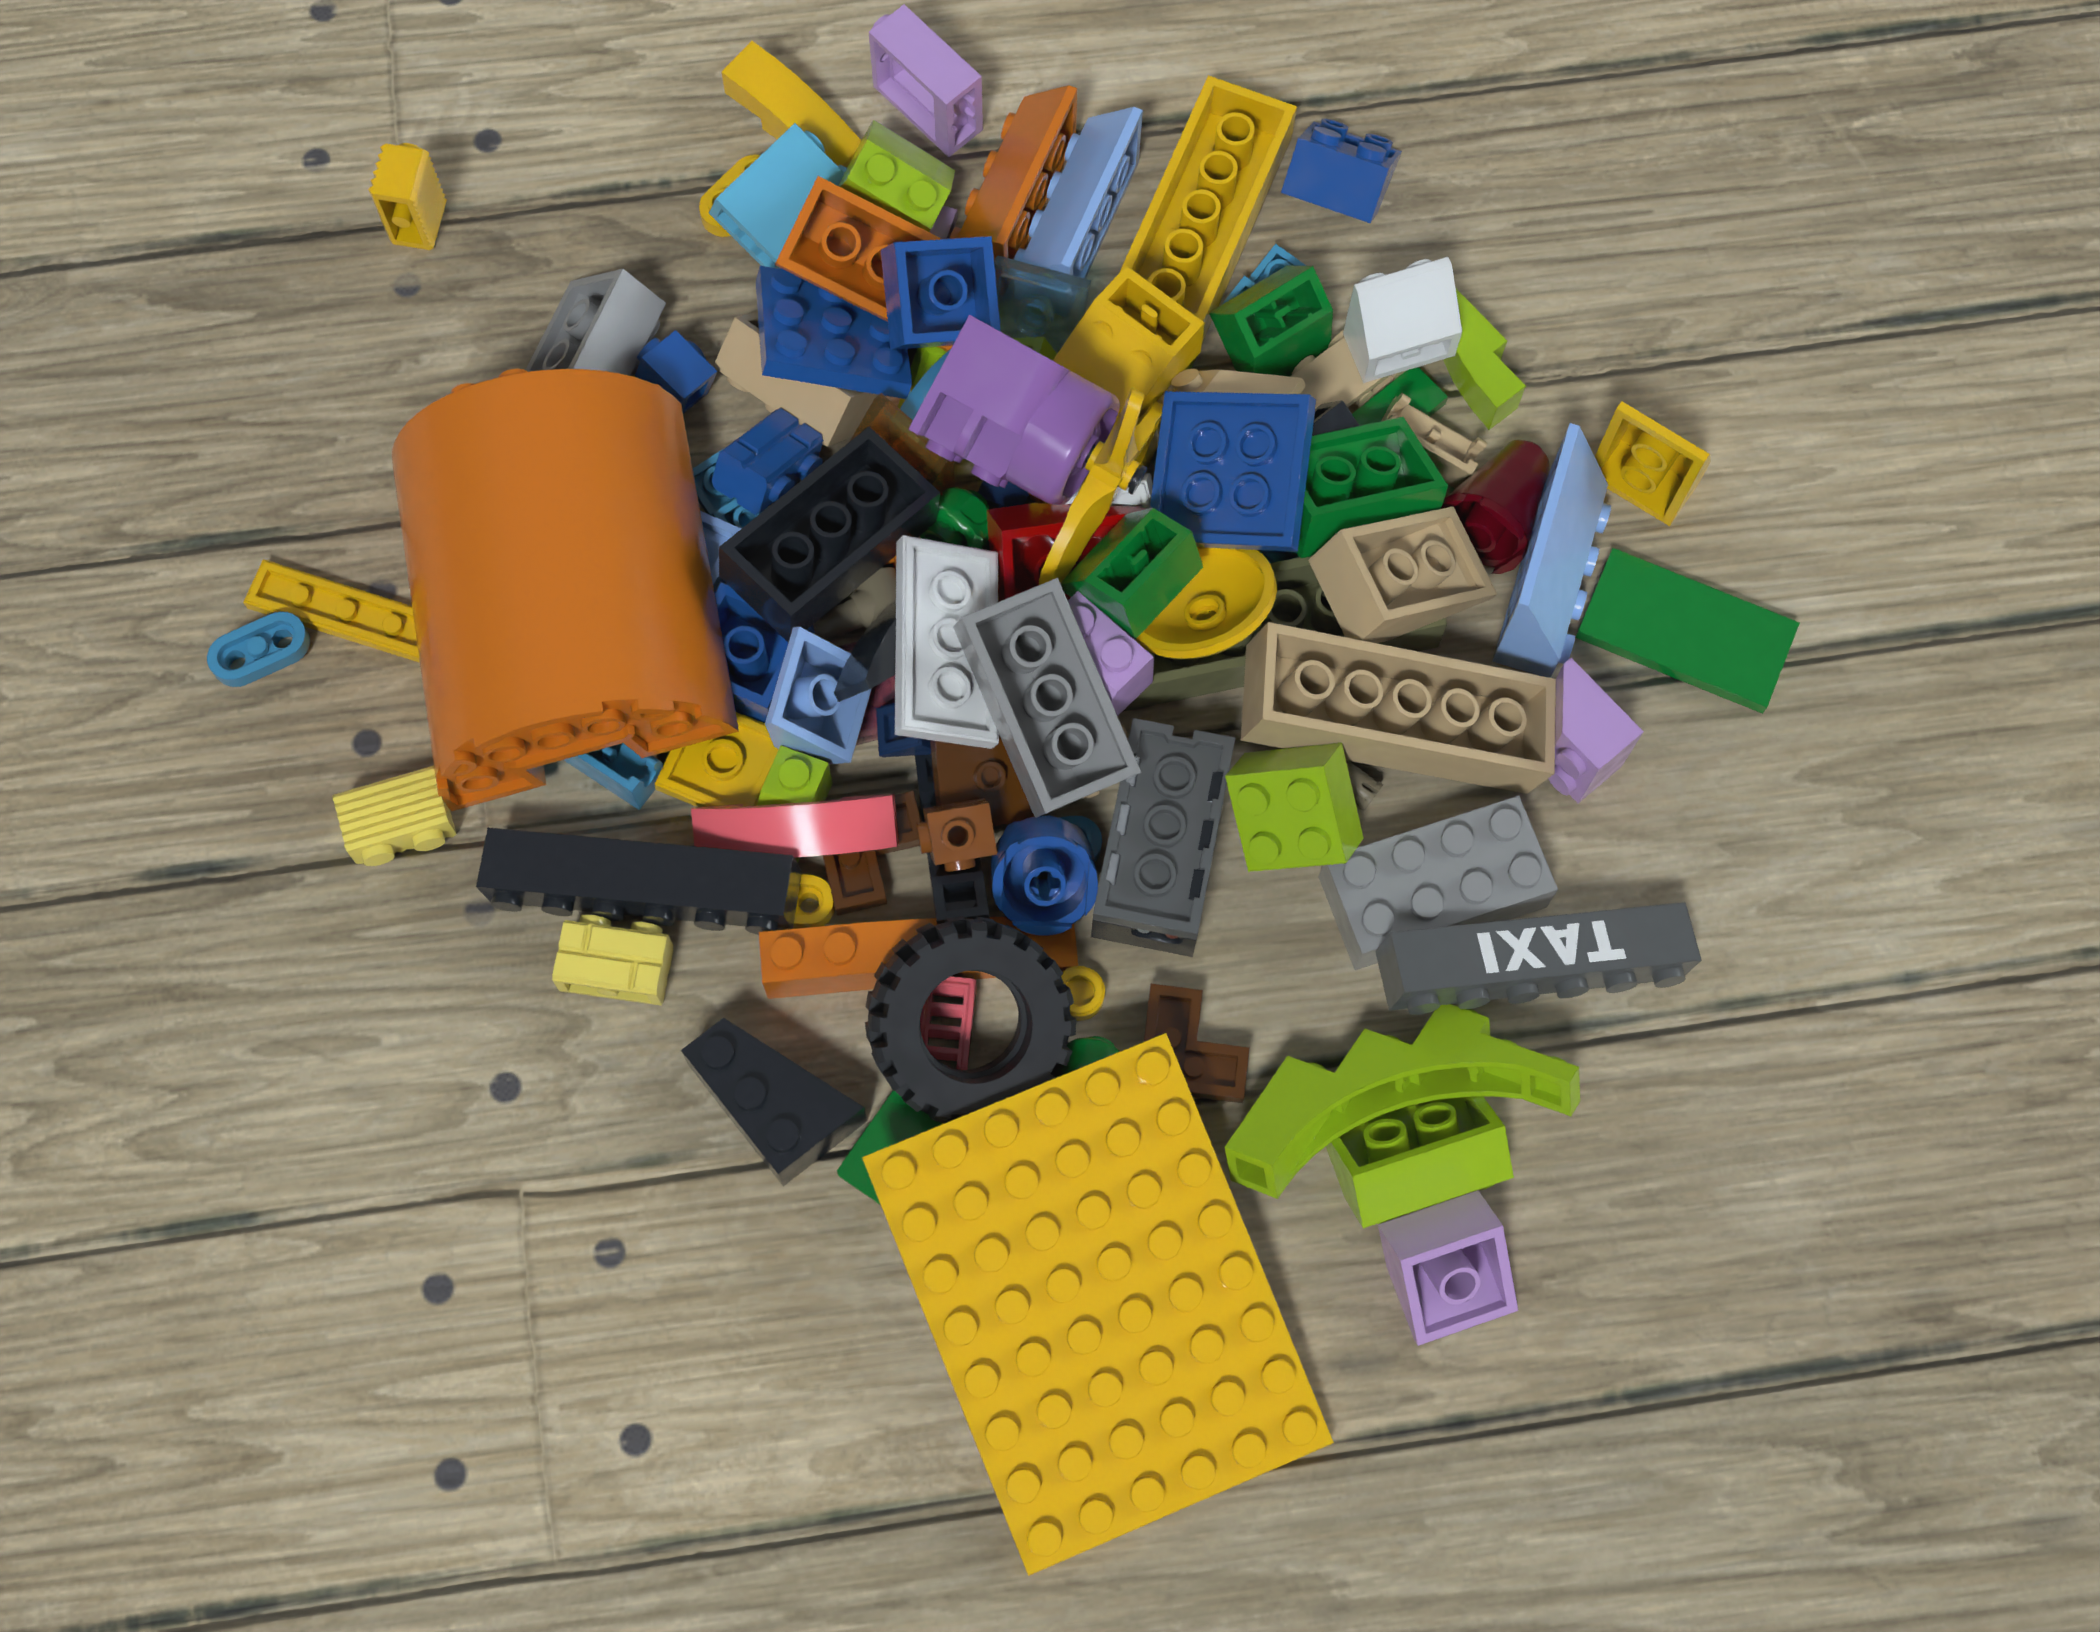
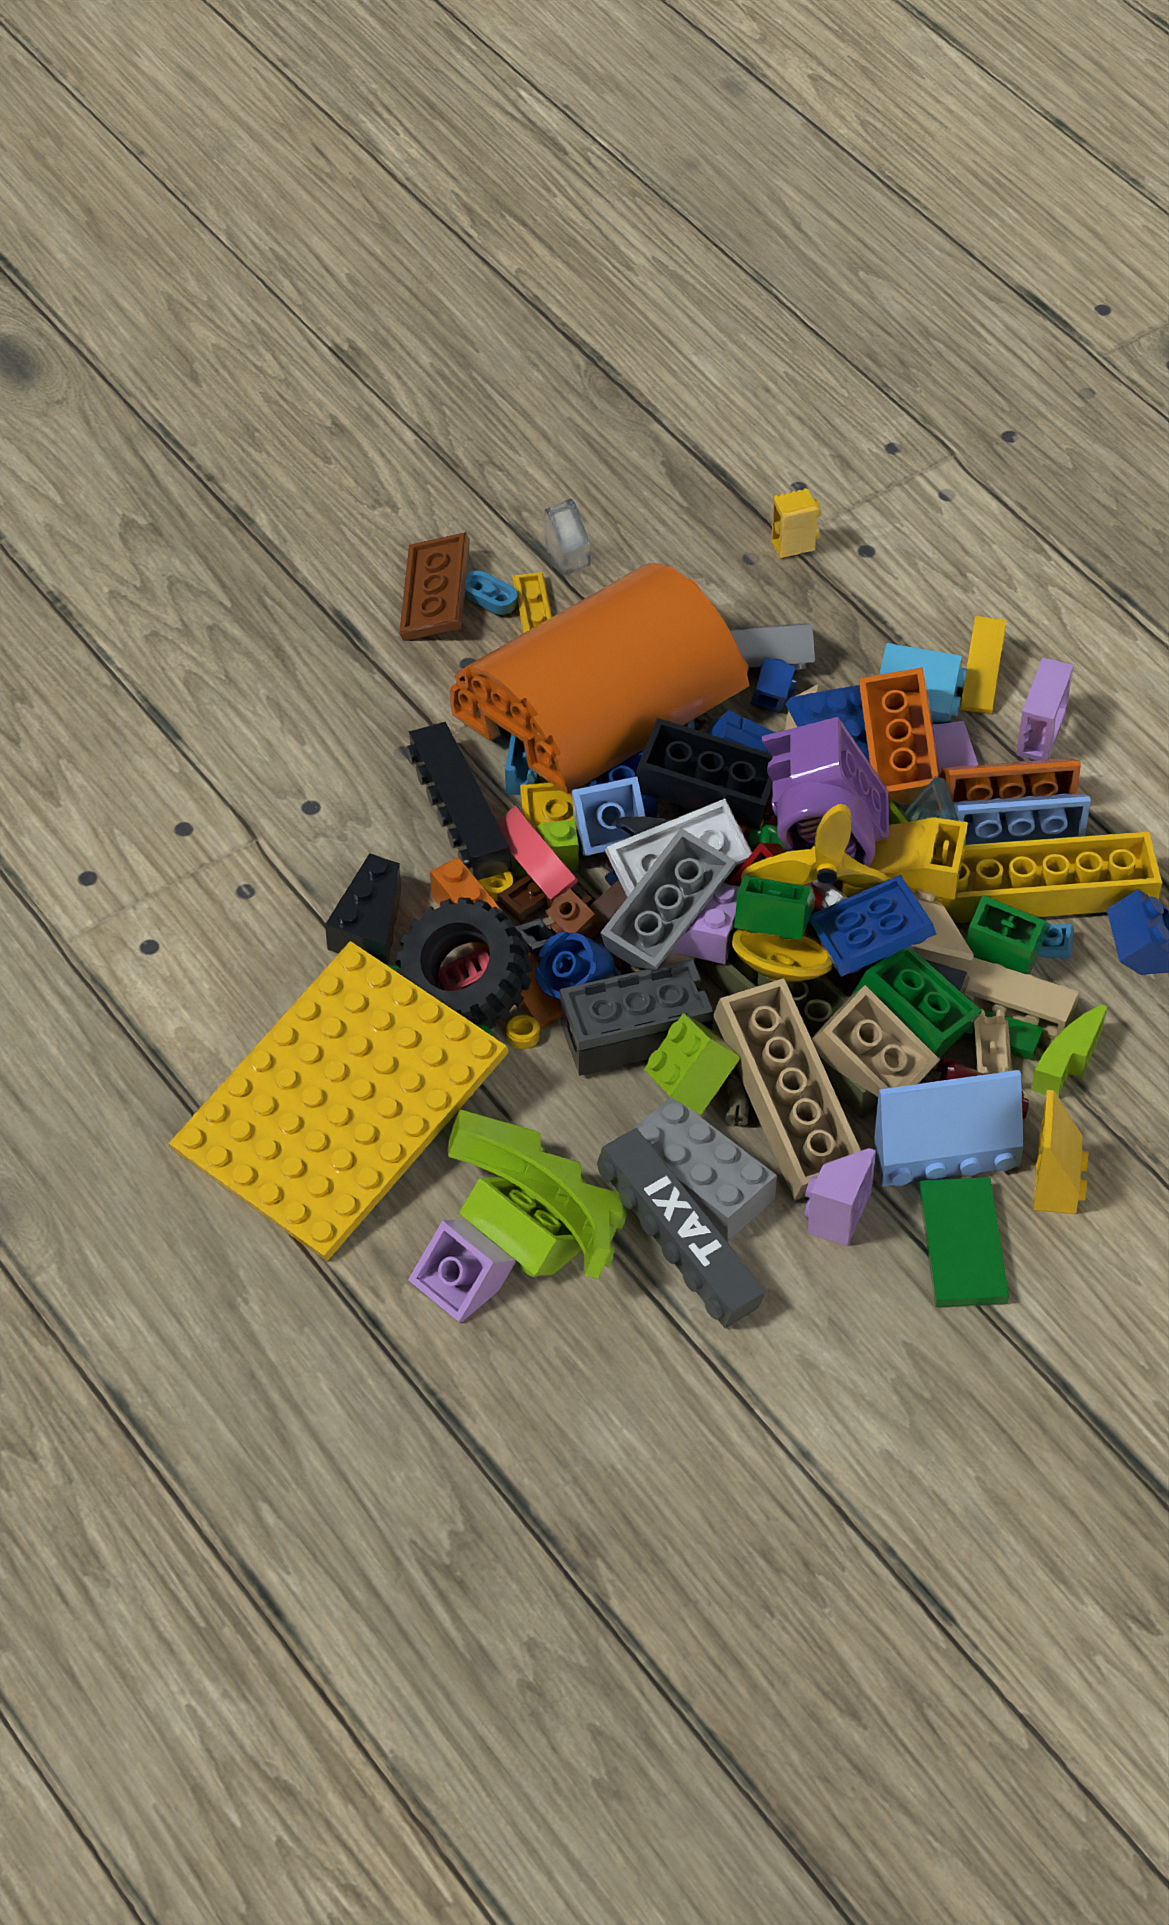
camera: 65 degrees right, 20 degrees down
light yellow brick [332,766,457,866] -> none
light yellow brick [552,915,673,1006] -> none
lime slope [838,120,955,232] -> none
blue brick [881,236,1001,350] -> none
reddish brown plate [1143,983,1250,1103] -> none
white slope [1343,257,1462,383] -> none
none -> dark orange tile [399,532,470,641]
none -> clear slope [545,498,591,576]

